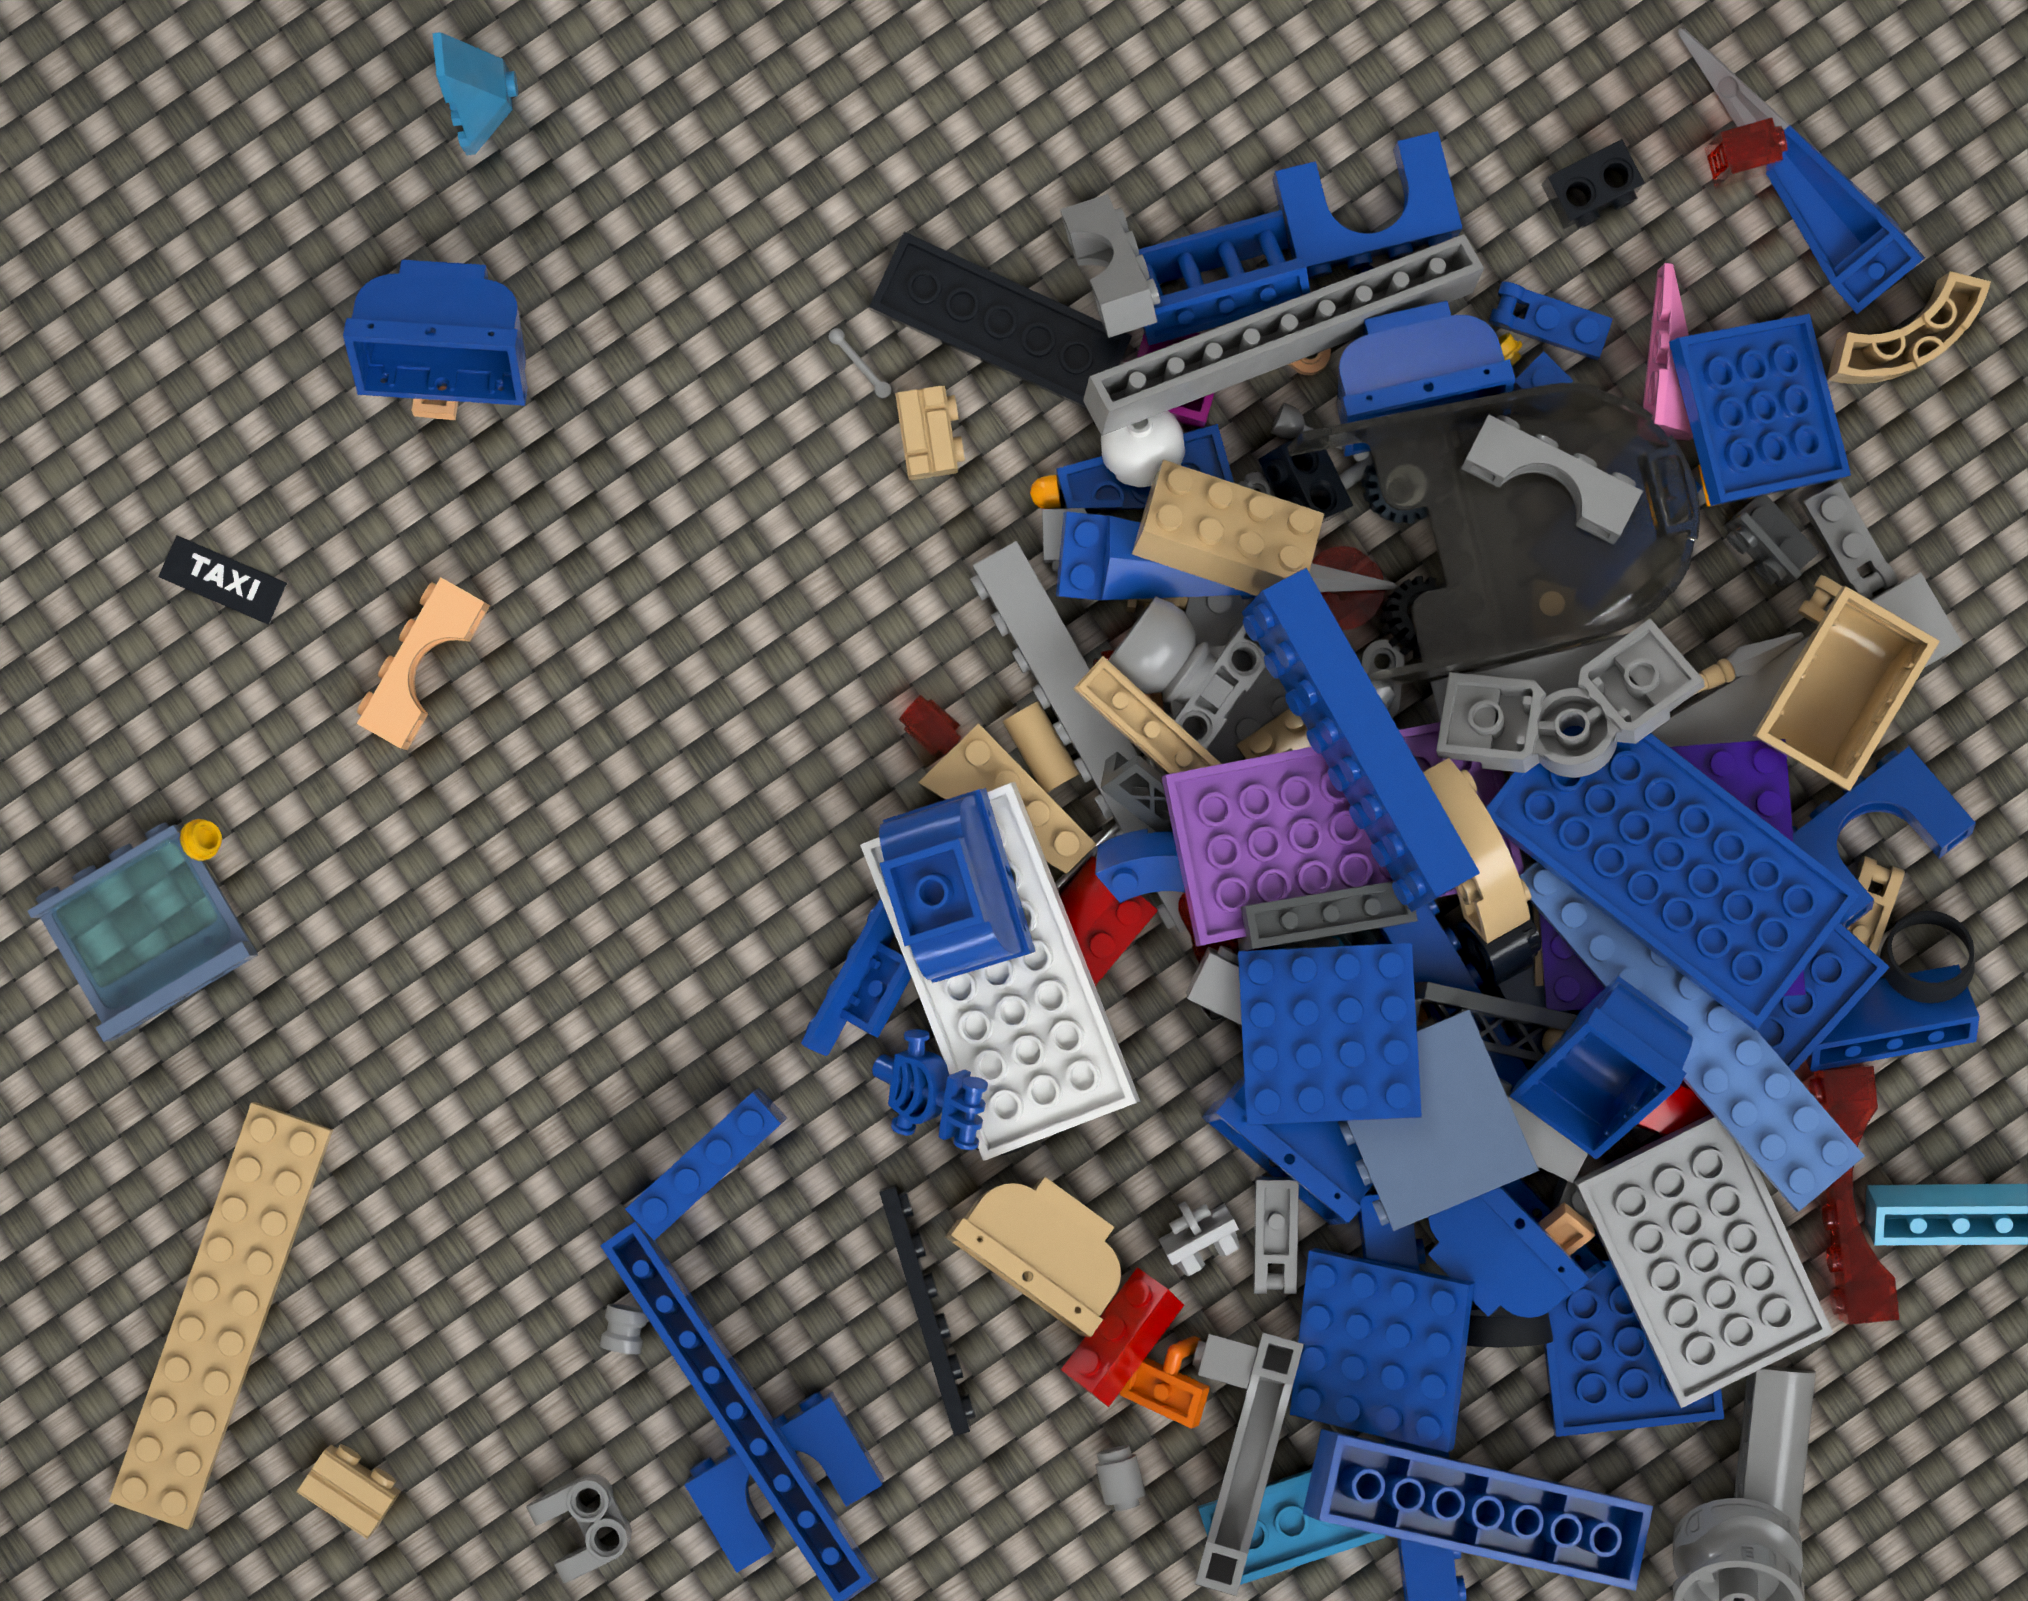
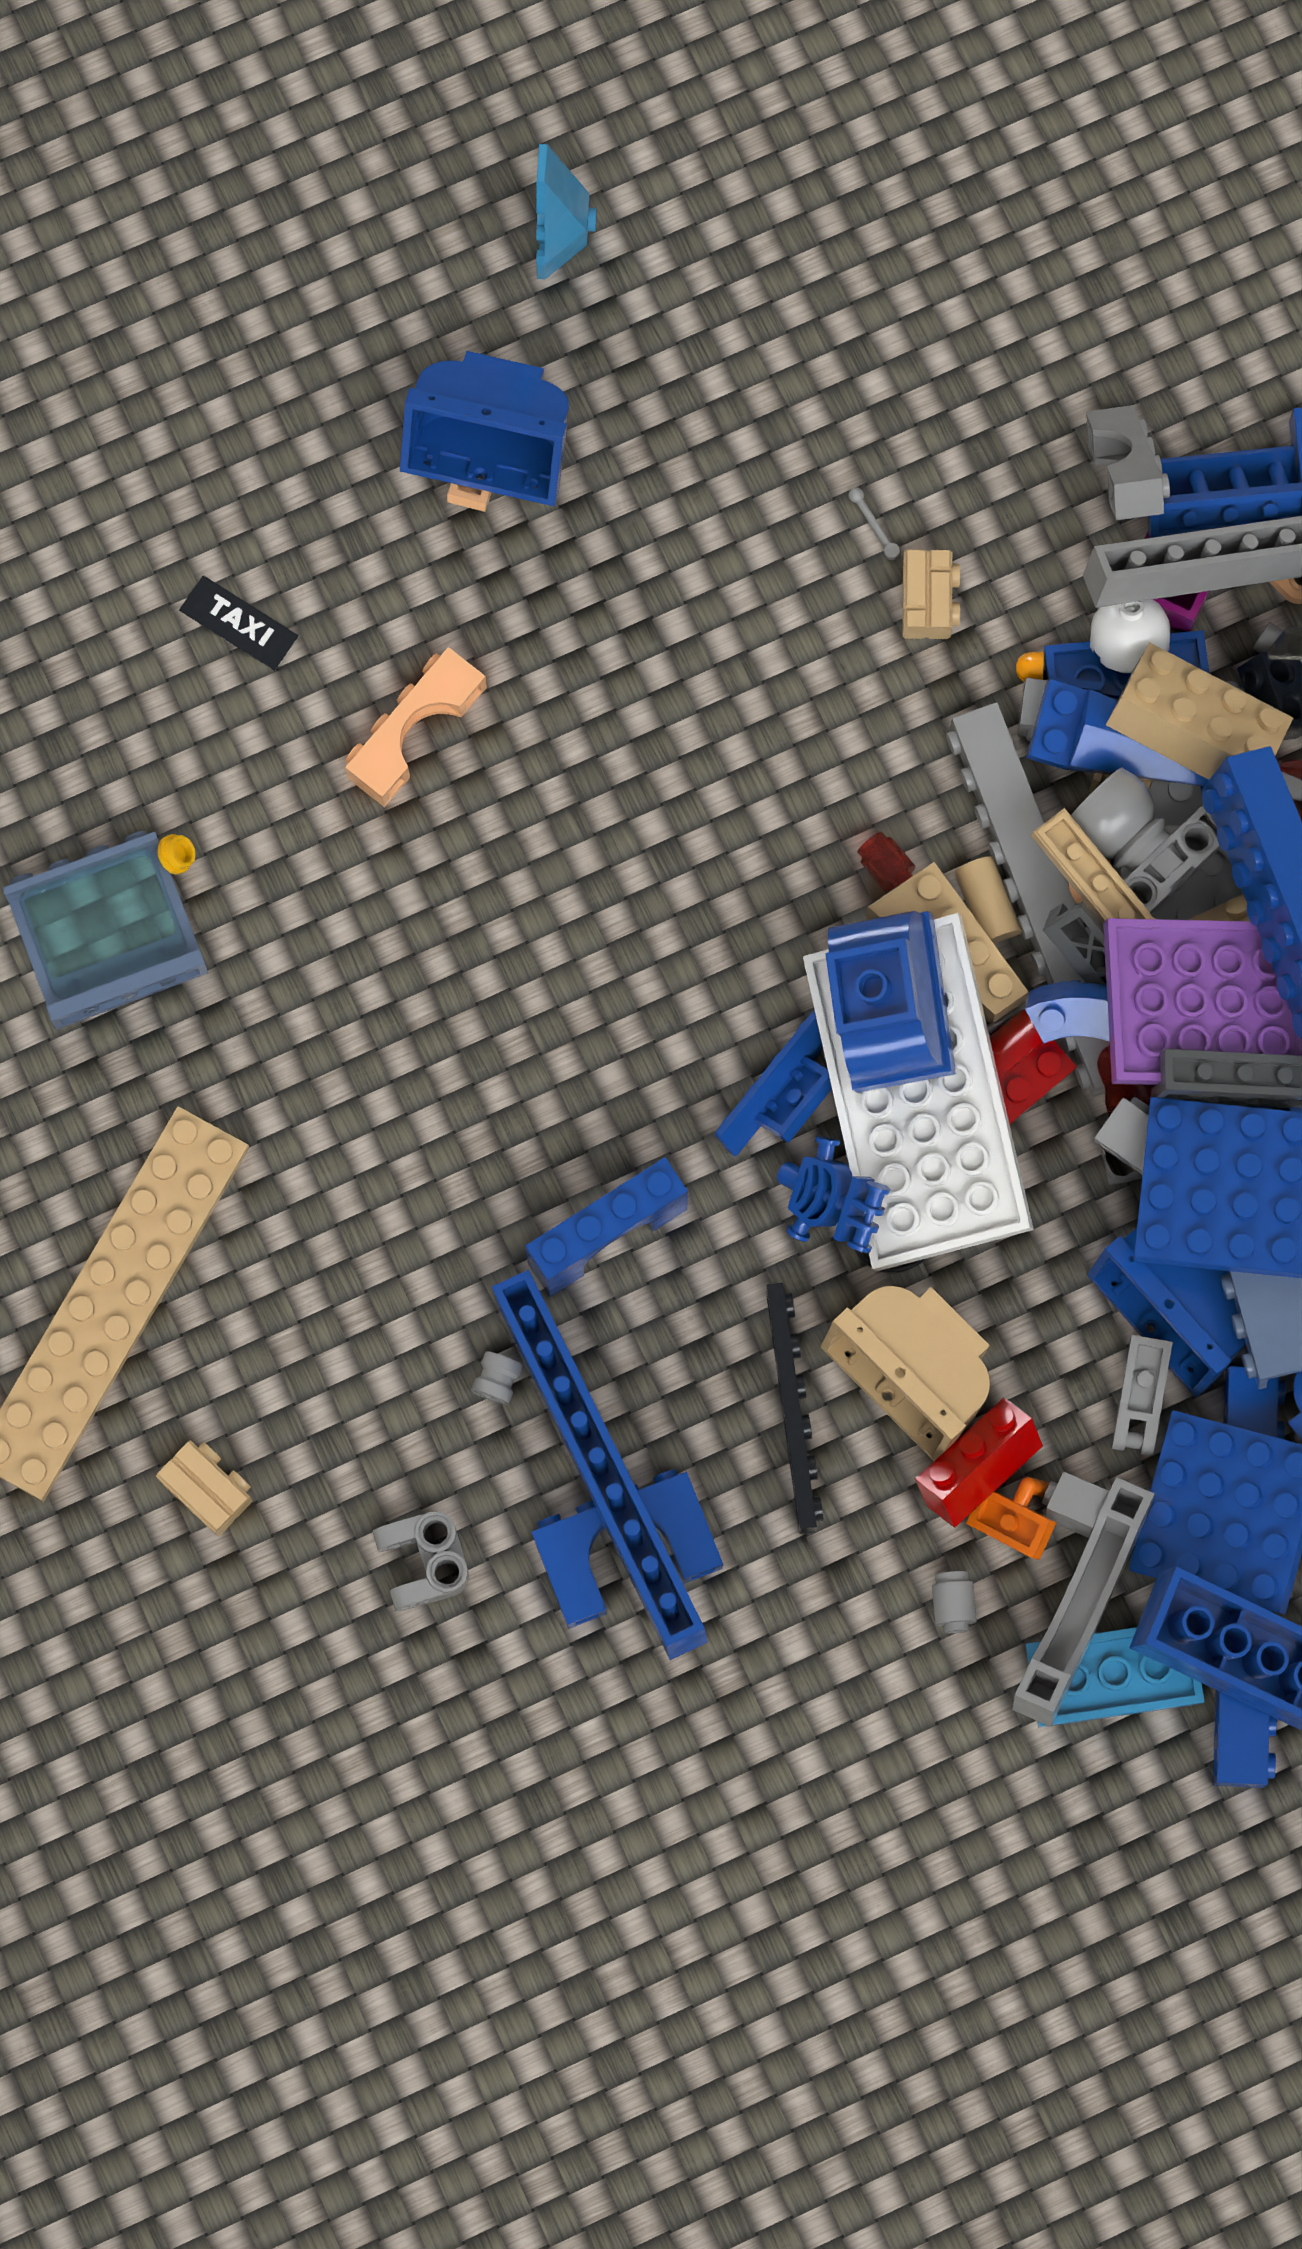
camera: 10 degrees right, 10 degrees down
black plate [869,232,1132,410] -> none
light grey hips [1158,1201,1240,1276] -> none

